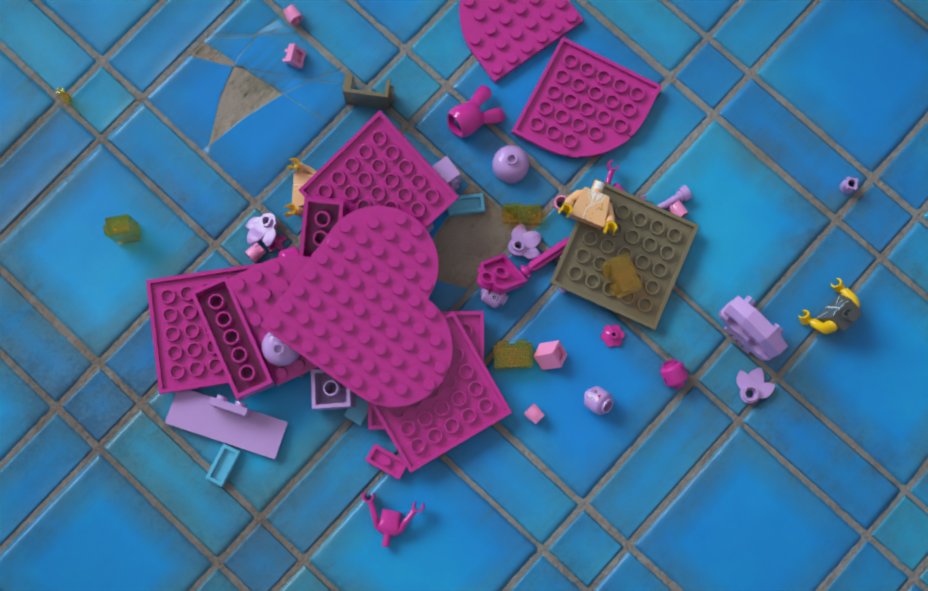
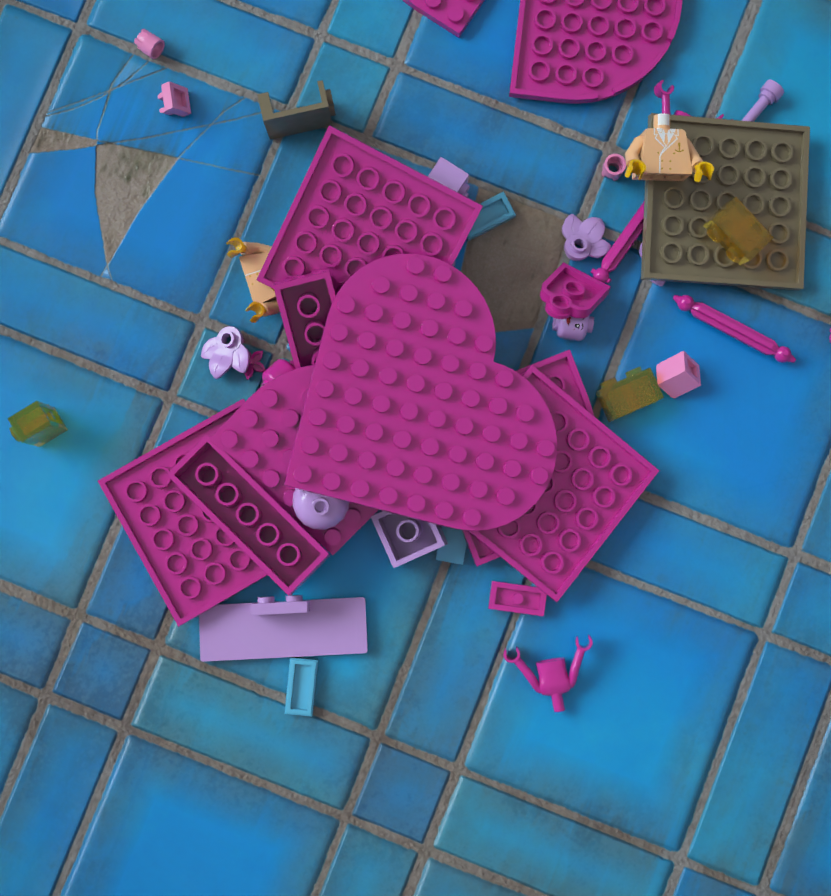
camera: 20 degrees left, 5 degrees up
bright pink hose [245,243,266,263] -> none
dark pink piece [447,85,505,138] -> none
lavender cylinder [492,145,530,184] -> none
clear yellow slope [502,203,542,225] -> none
bright pink hose [524,403,544,424] -> none
lavender head [584,386,613,415] -> none
dark pink plant [600,324,625,347] -> none
bright pink hose [668,200,689,218] -> none
none -> dark pink wheel [673,295,796,363]

